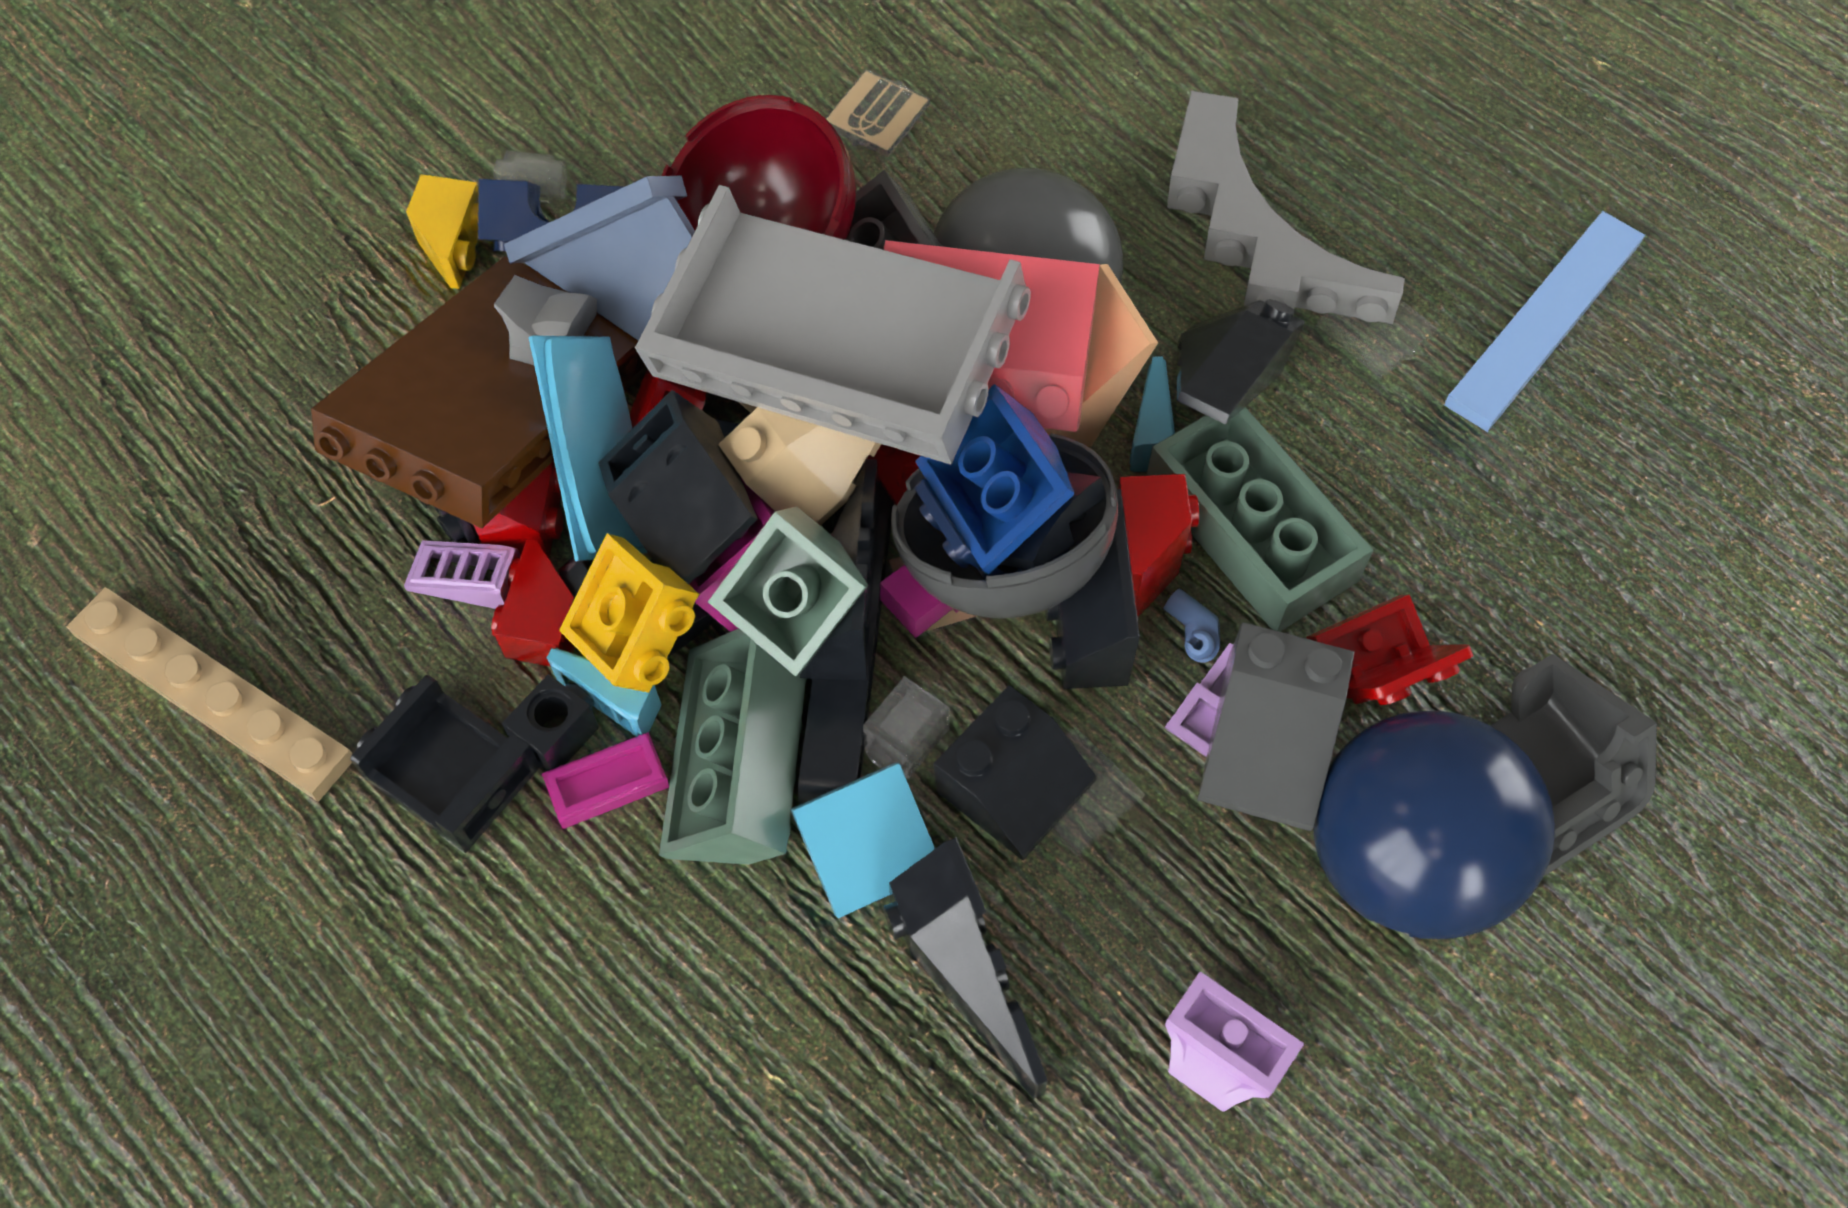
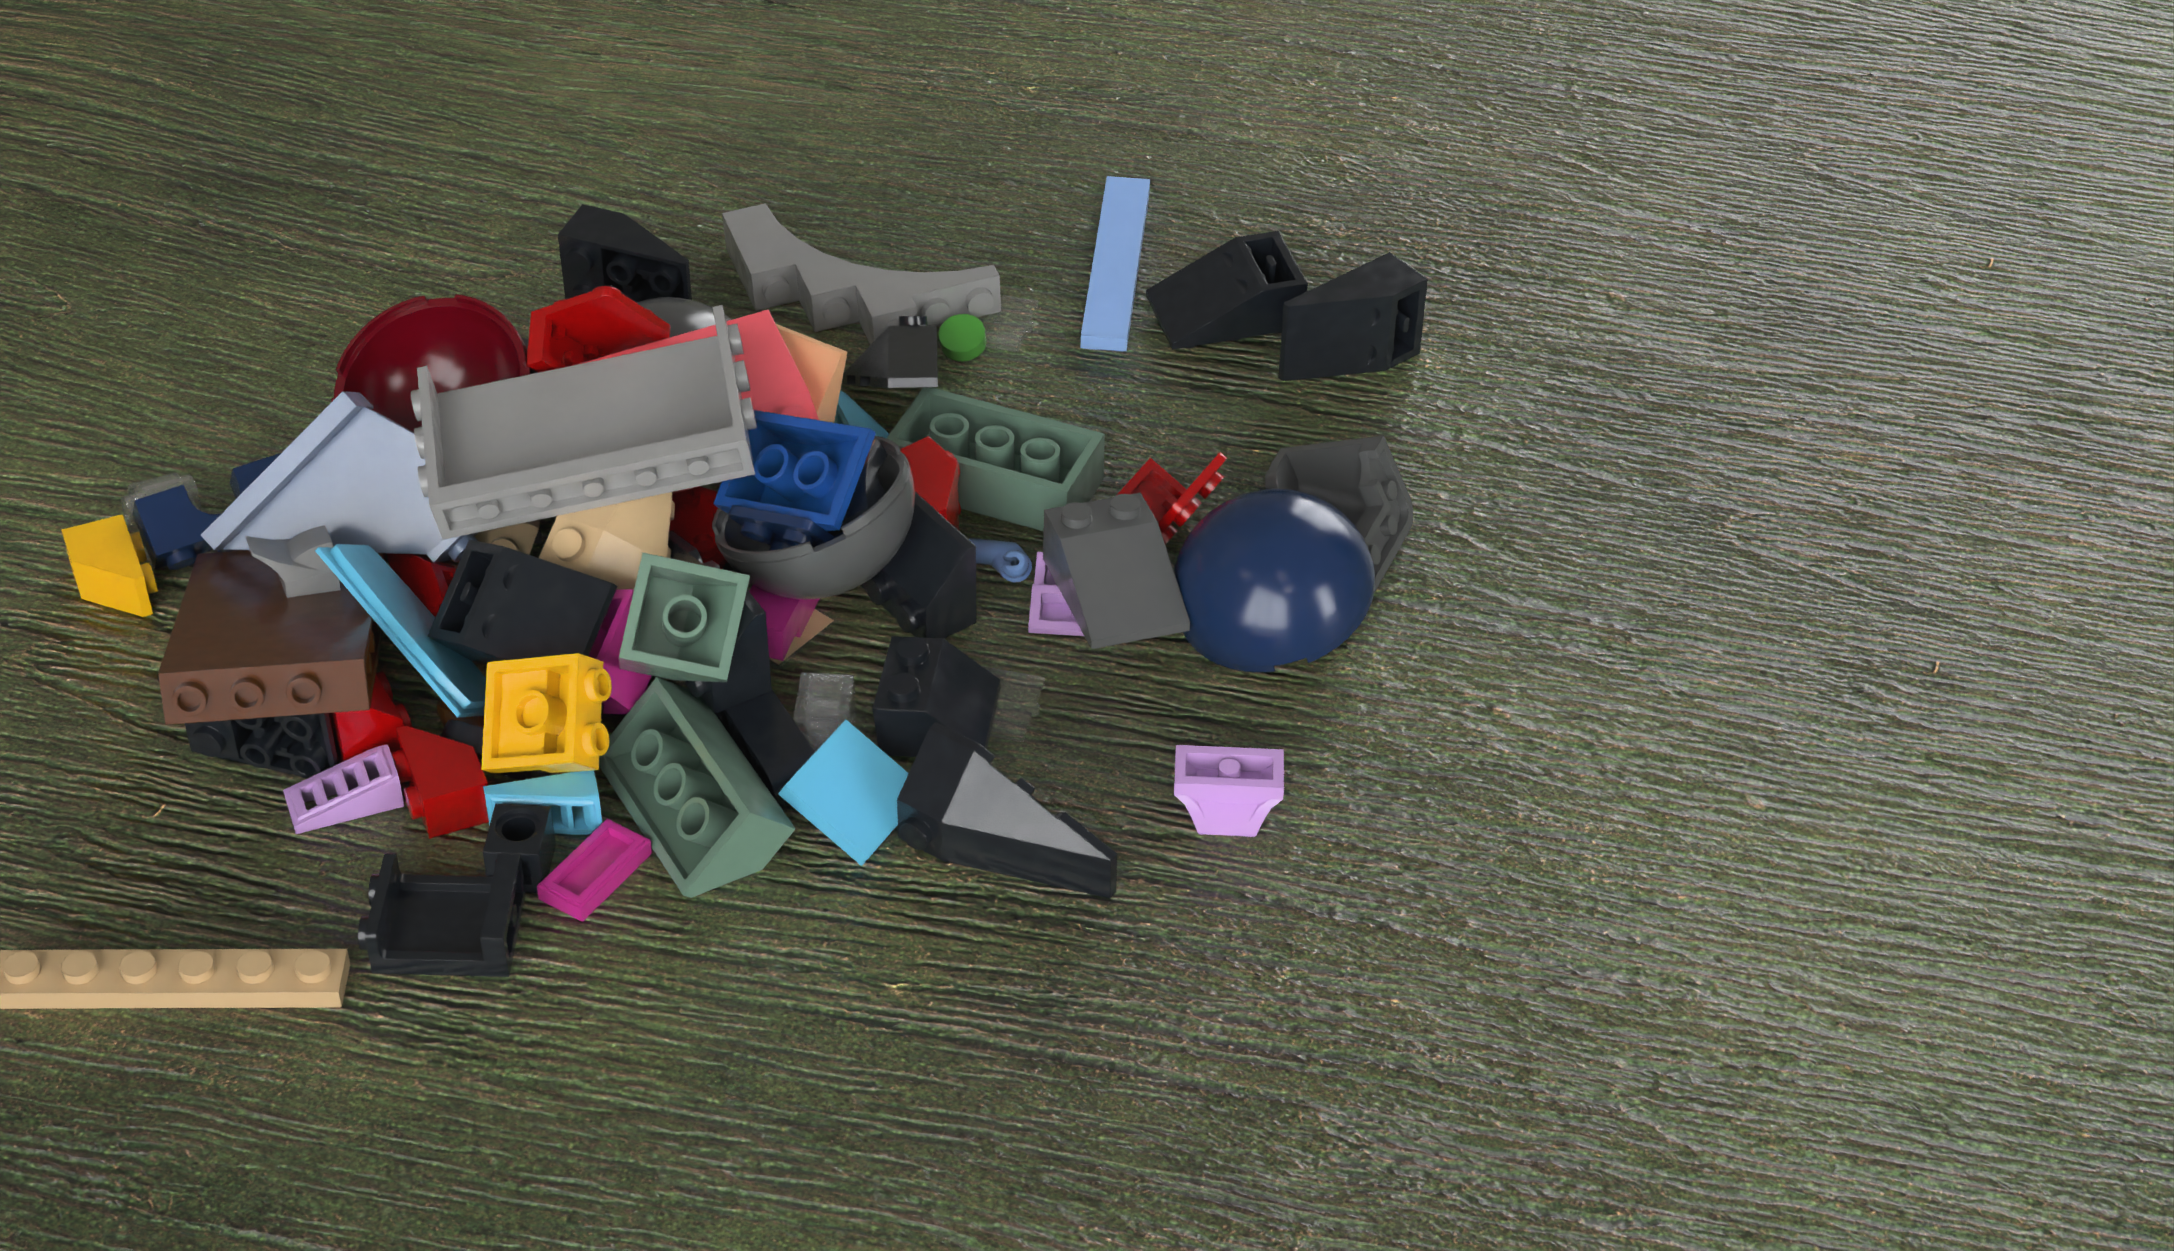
camera: 35 degrees left, 20 degrees down
none -> red bracket [526,286,671,373]
none -> black slope [558,204,692,303]
none -> bright green tile [939,314,987,362]
none -> black slope [1146,231,1308,350]
none -> black slope [1278,252,1428,381]

